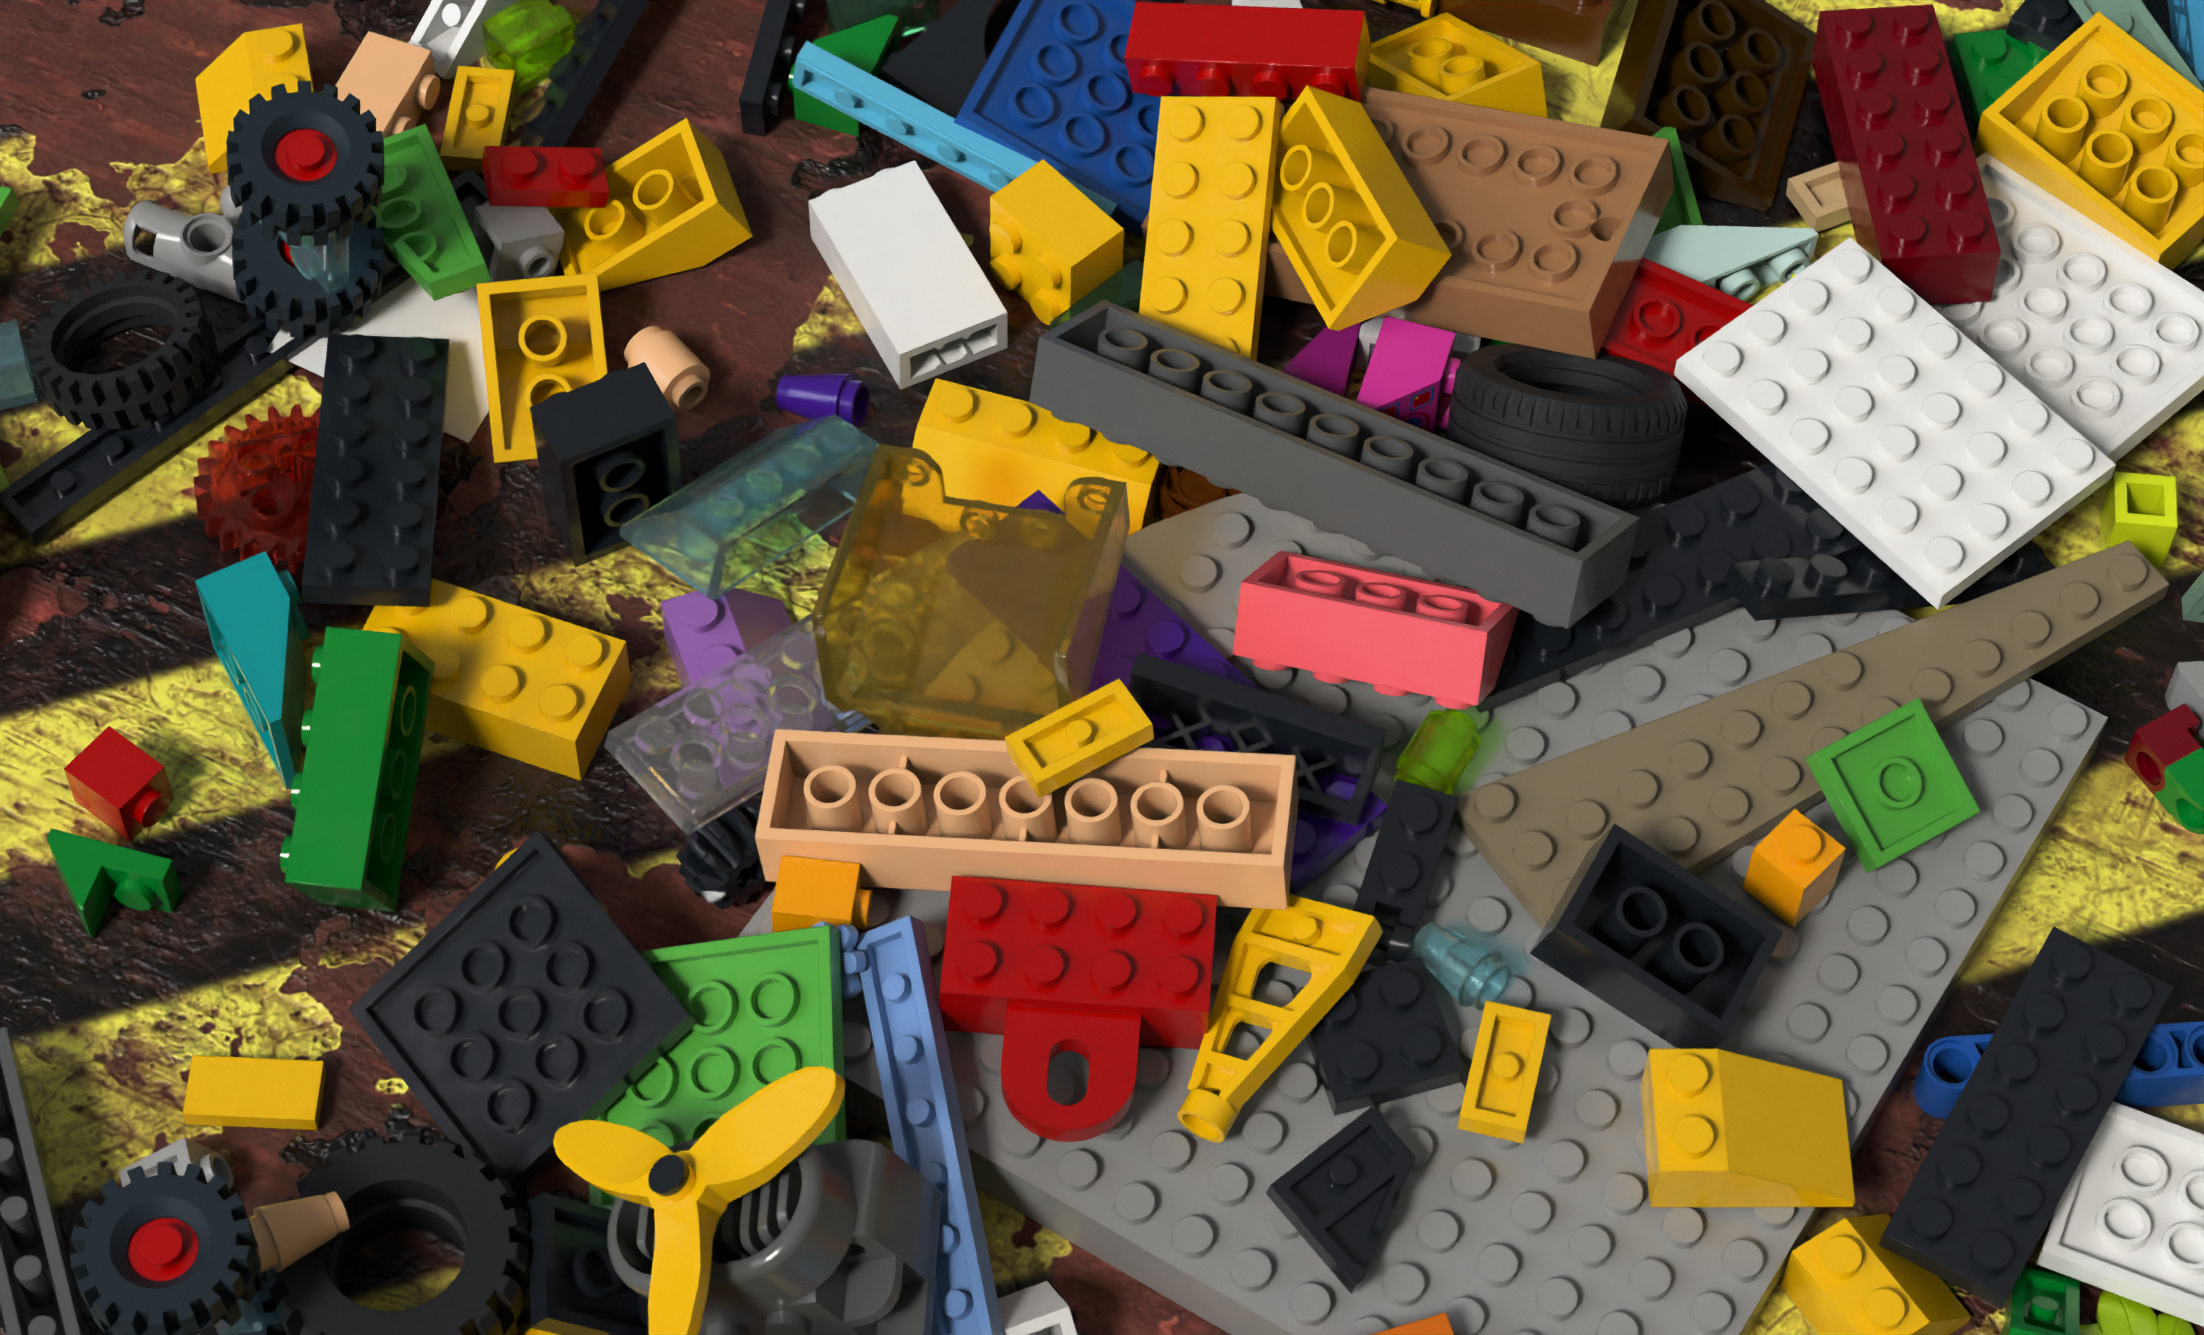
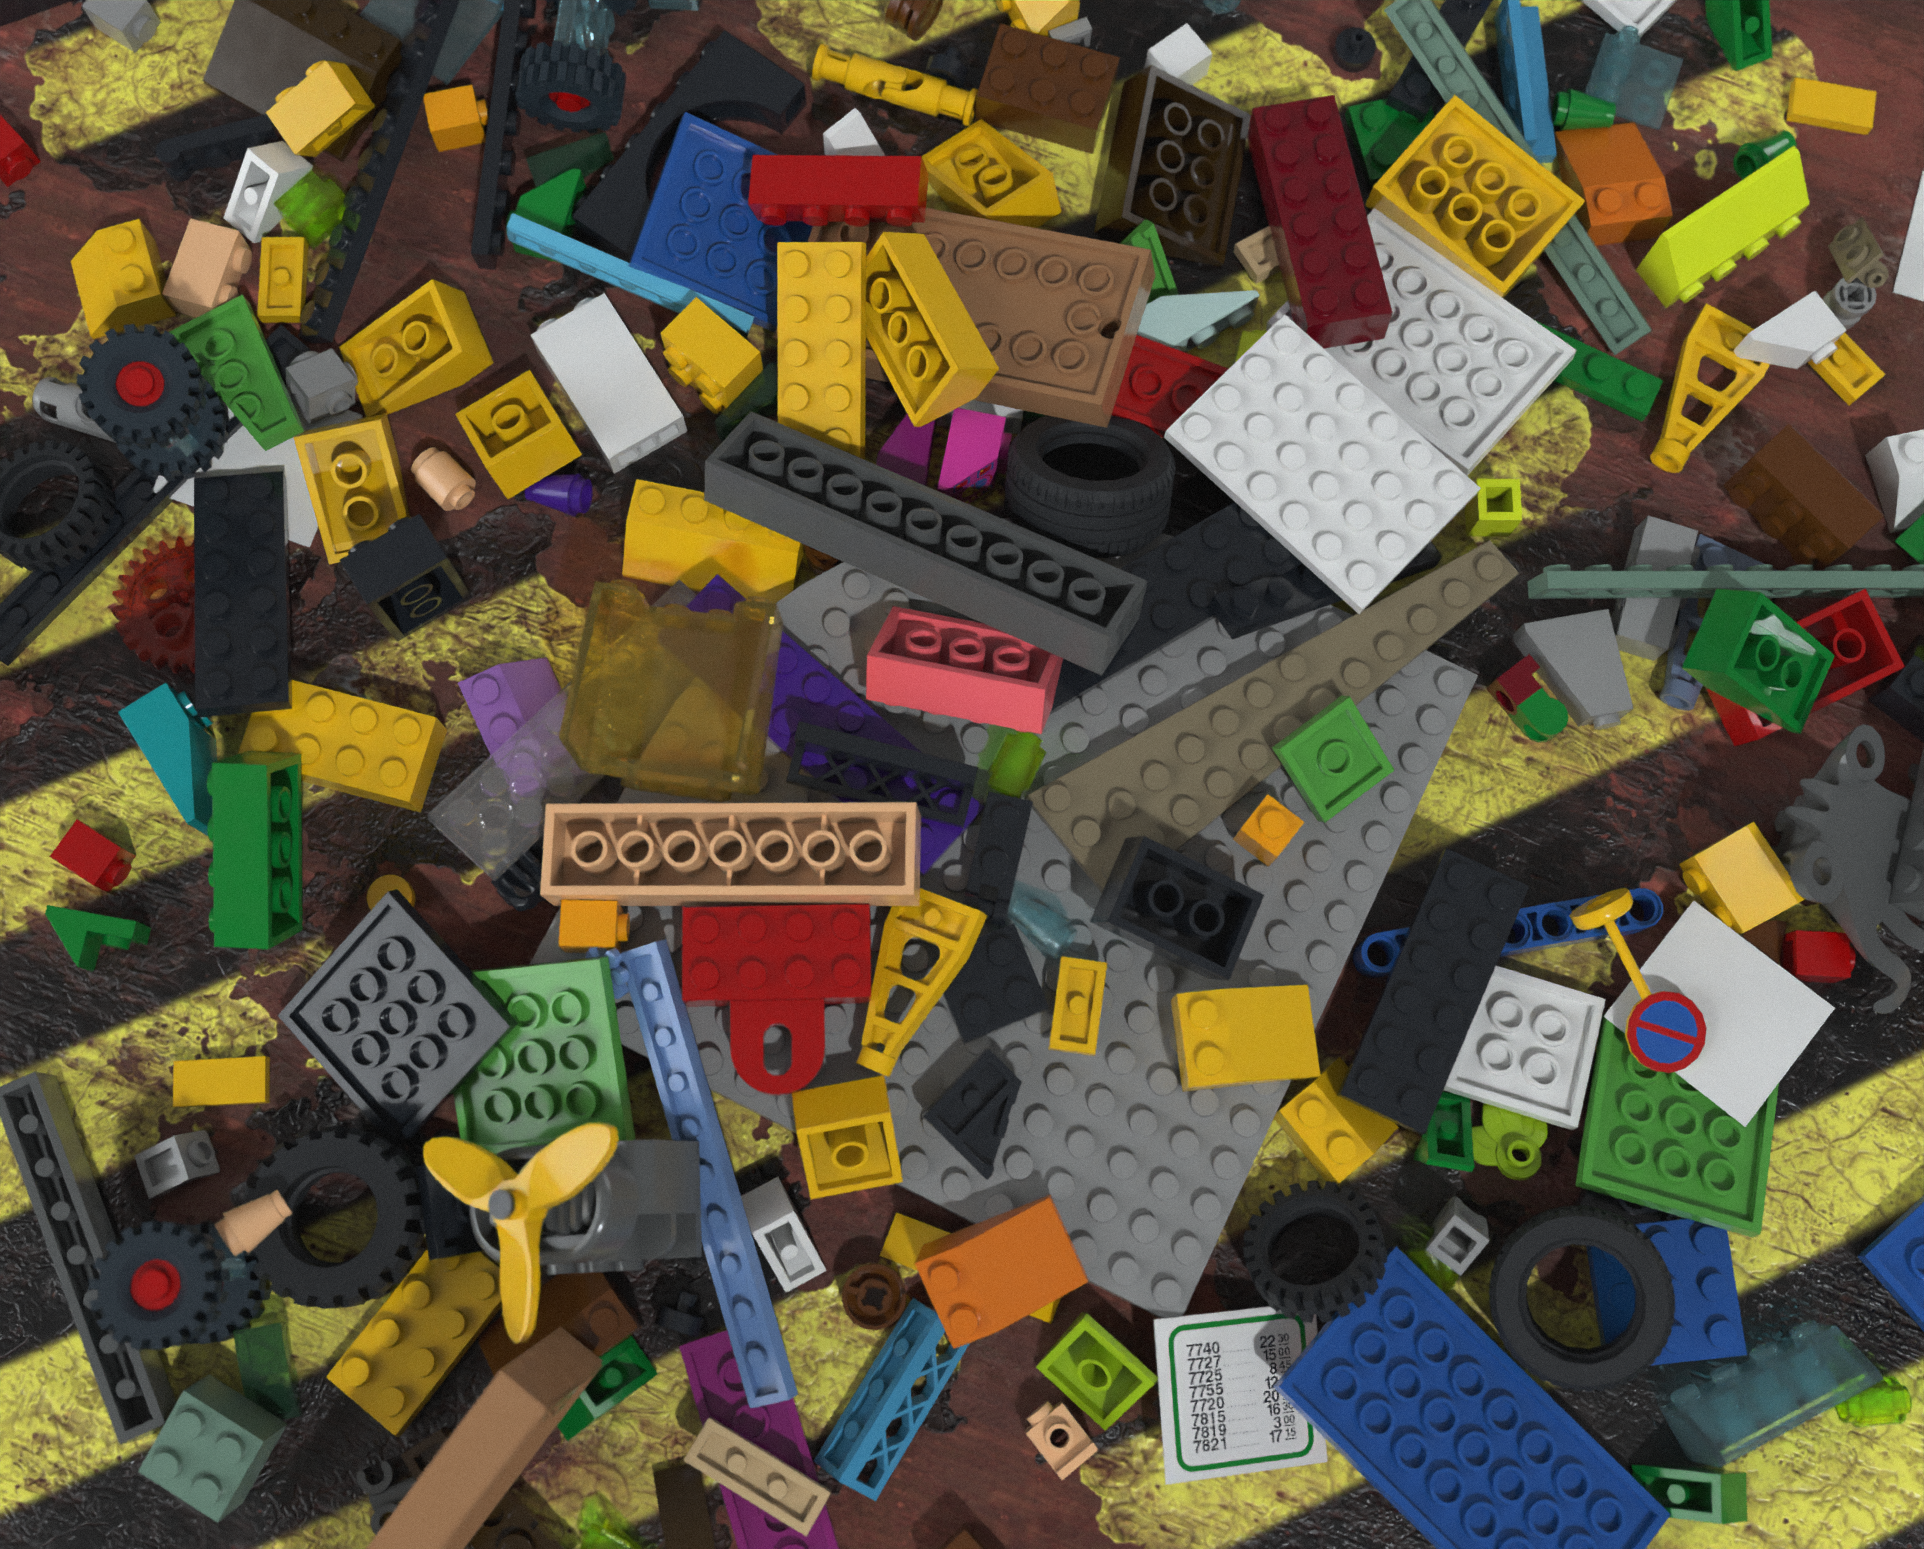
camera: 10 degrees left, 20 degrees up
red plate [481,146,610,208] -> none
clear light blue slope [619,414,881,601] -> none
yellow plate [1005,678,1154,798] -> none
none -> yellow brick [455,370,582,499]
none -> yellow slope [792,1075,903,1199]

